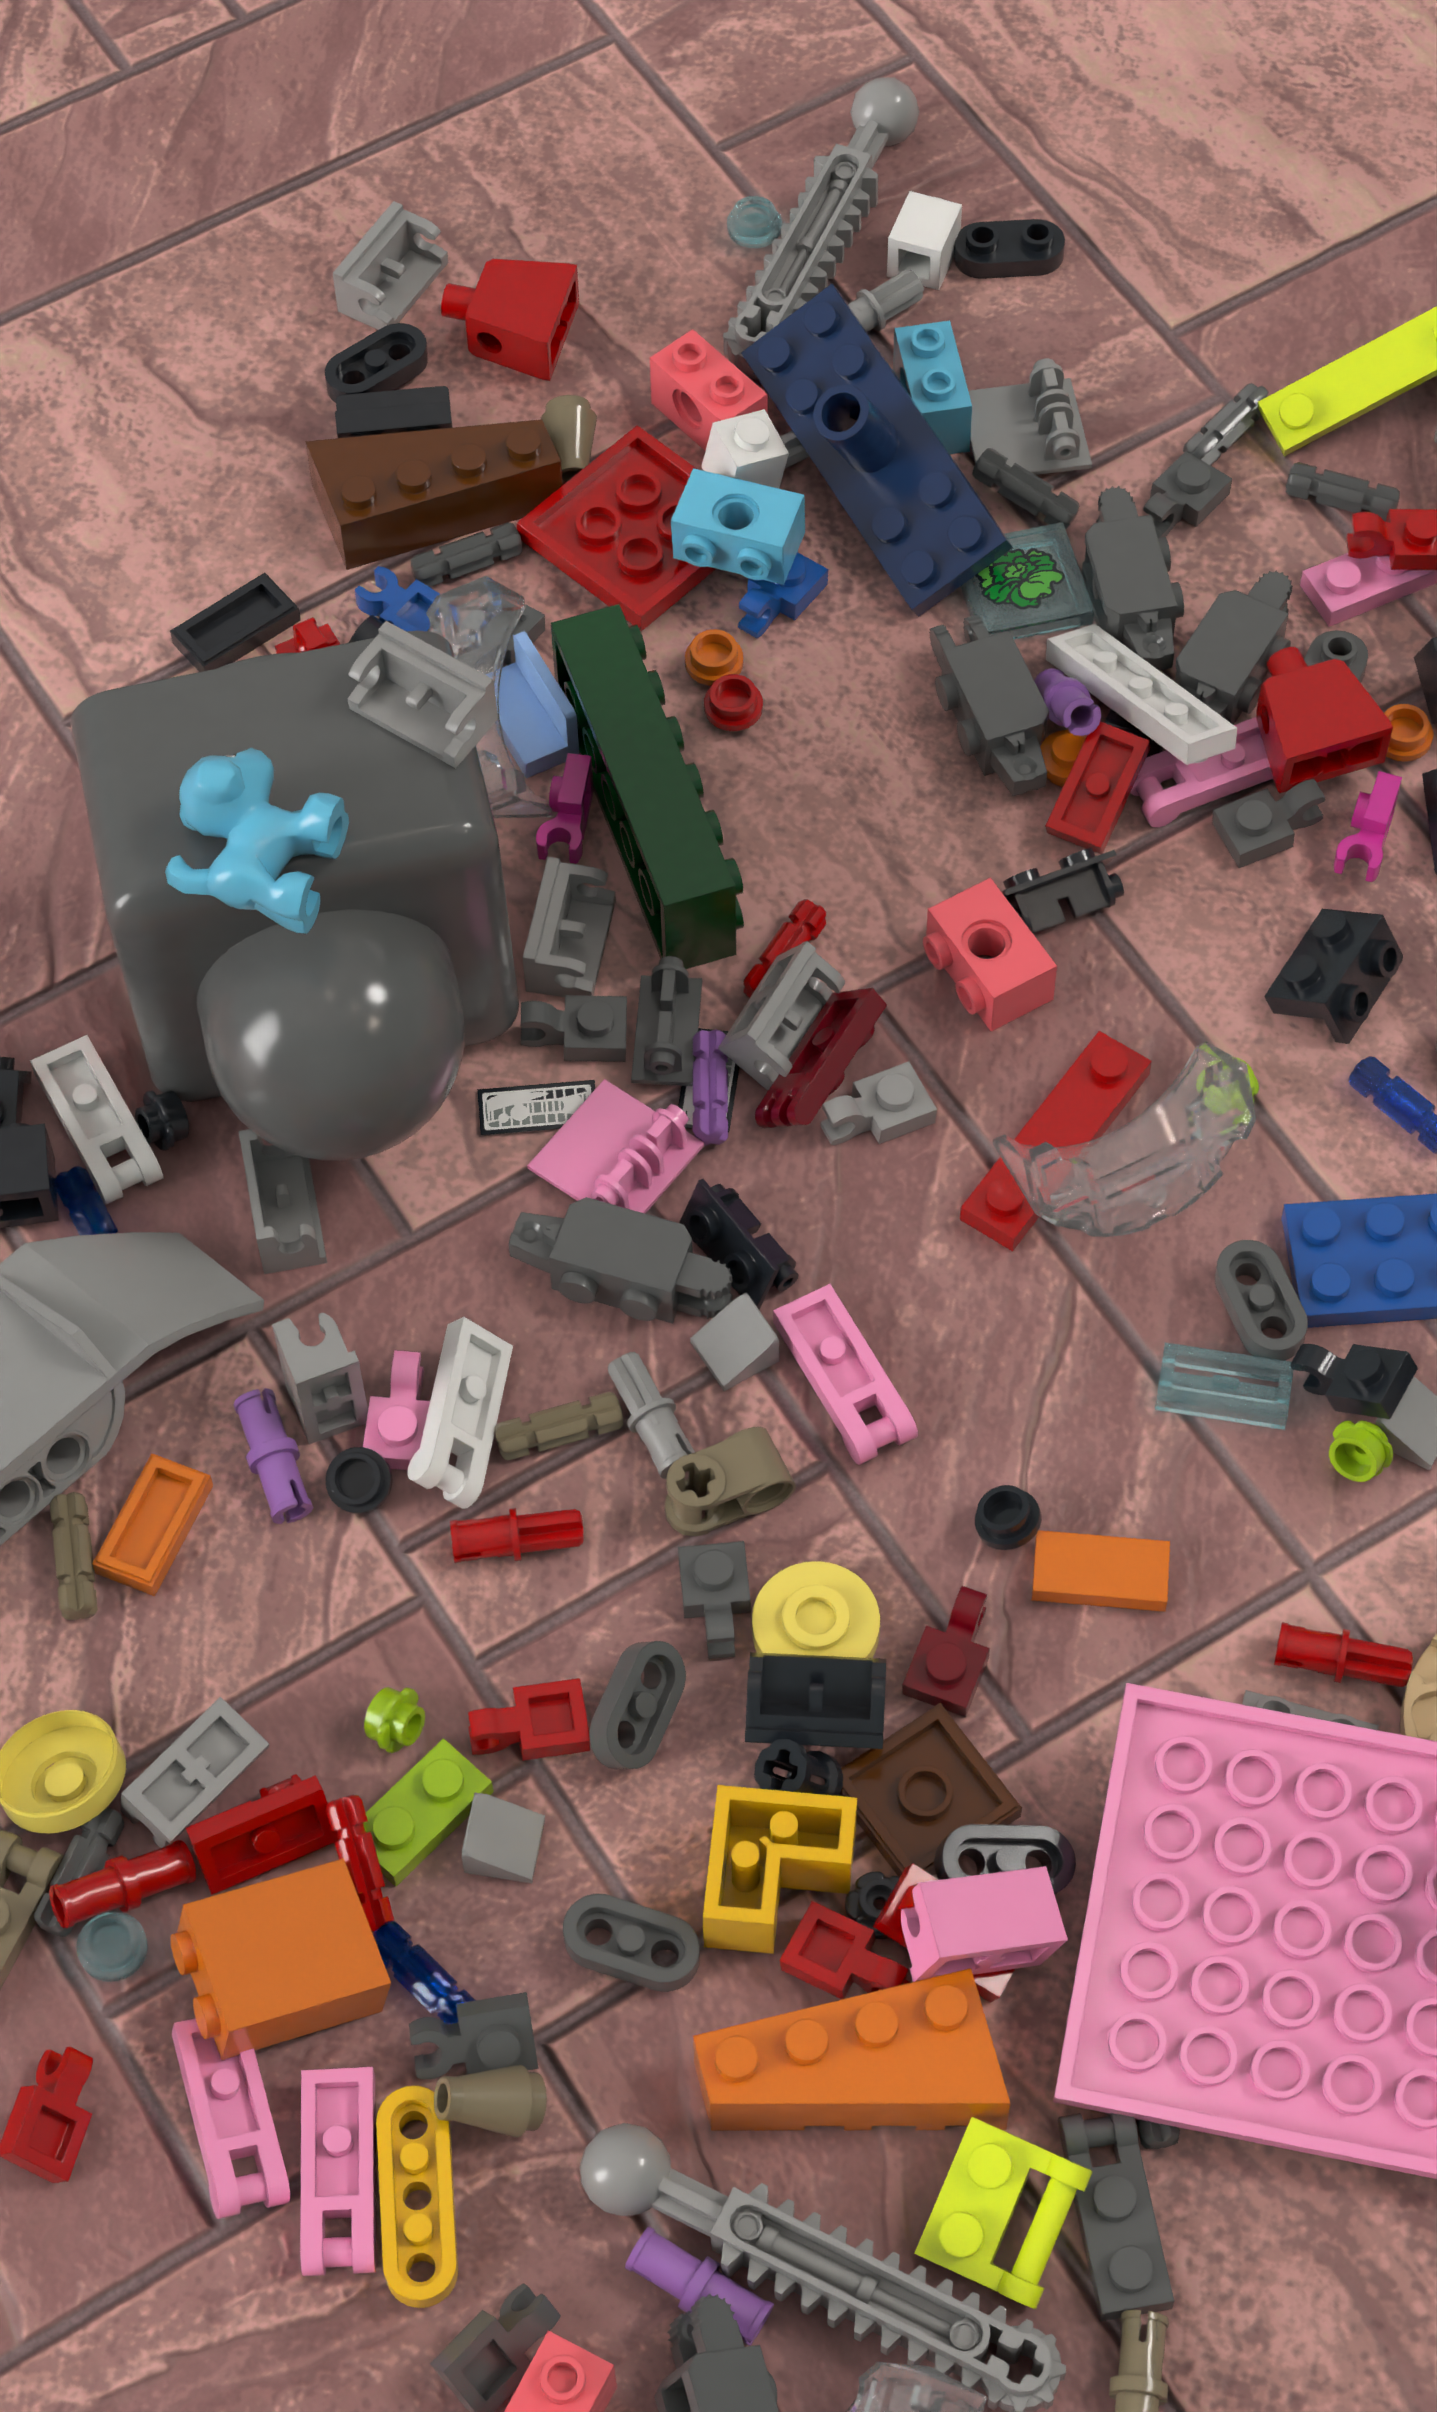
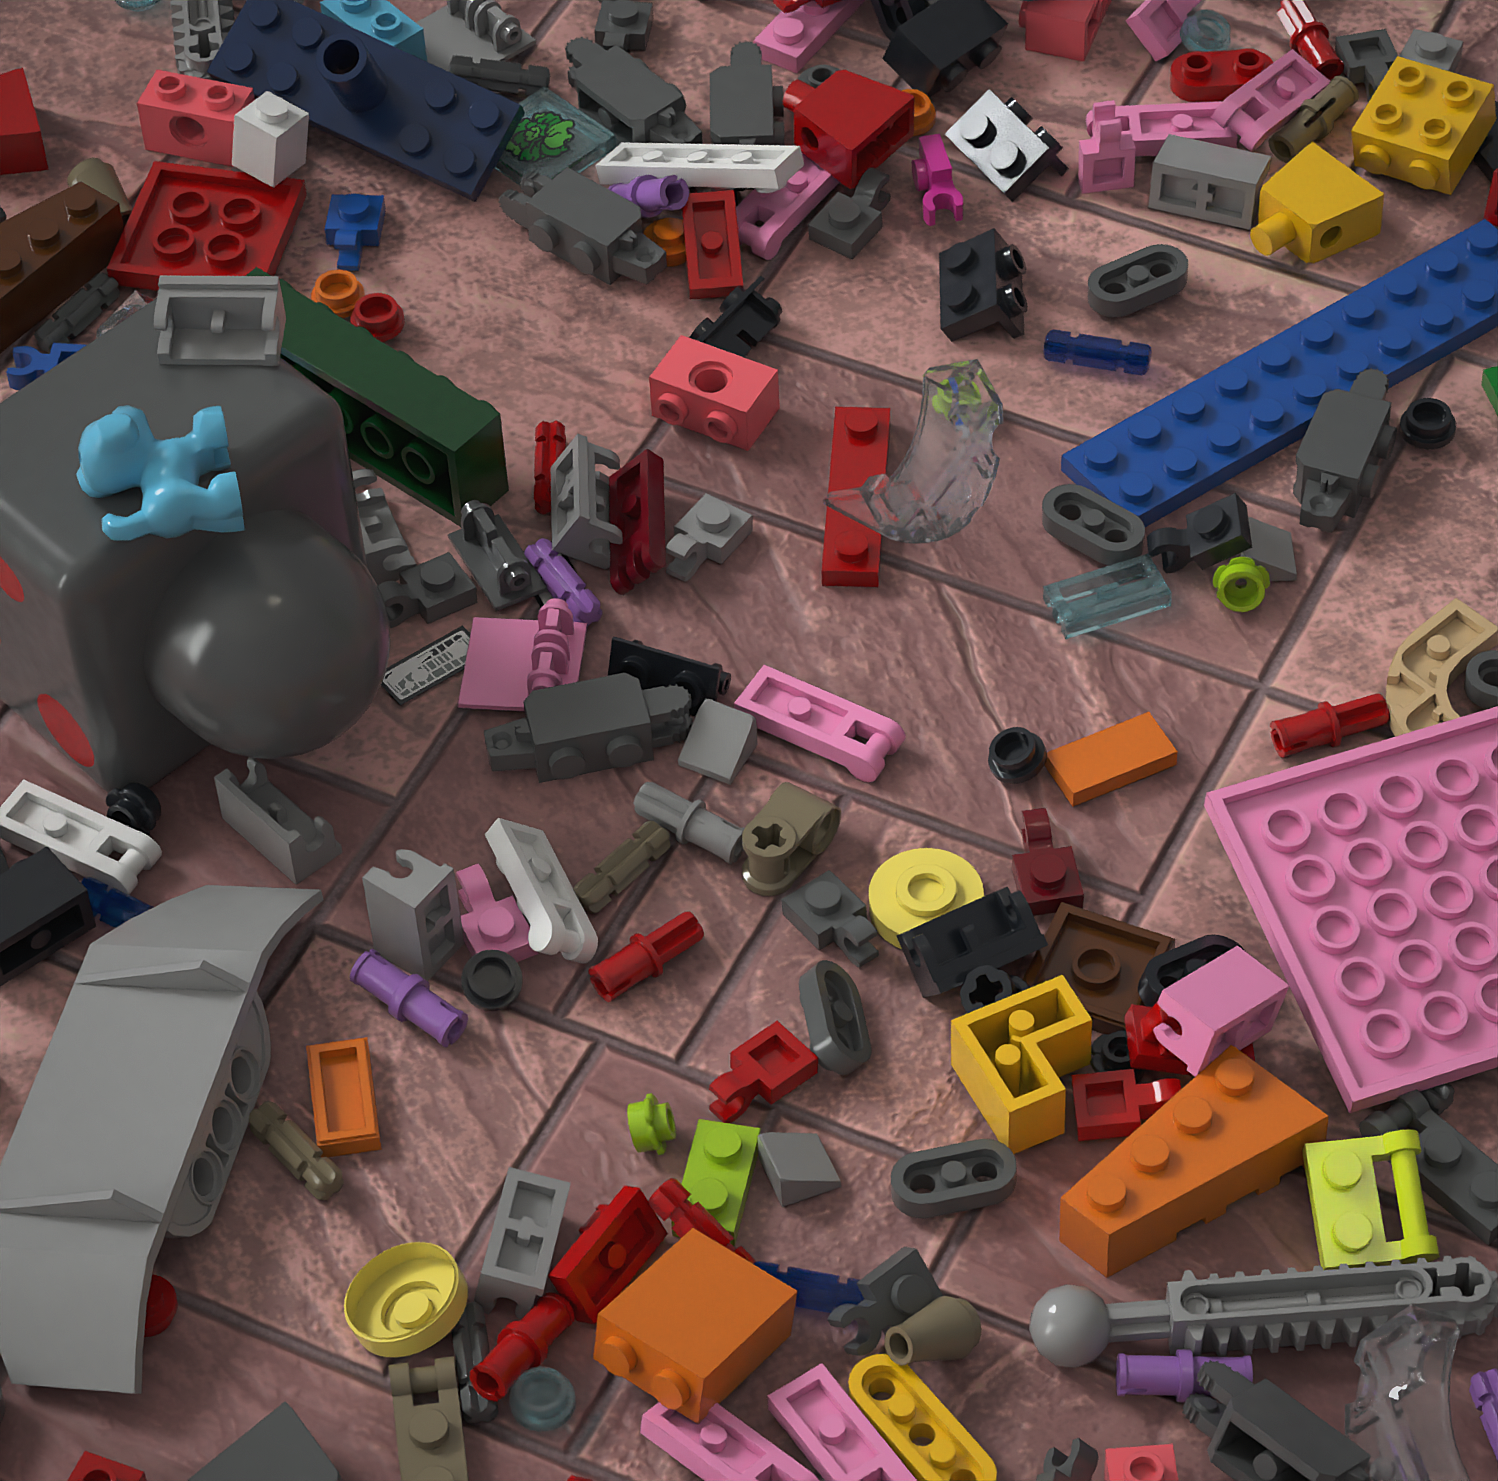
camera: 30 degrees left, 10 degrees down
medium azure brick [671,468,805,585] -> none

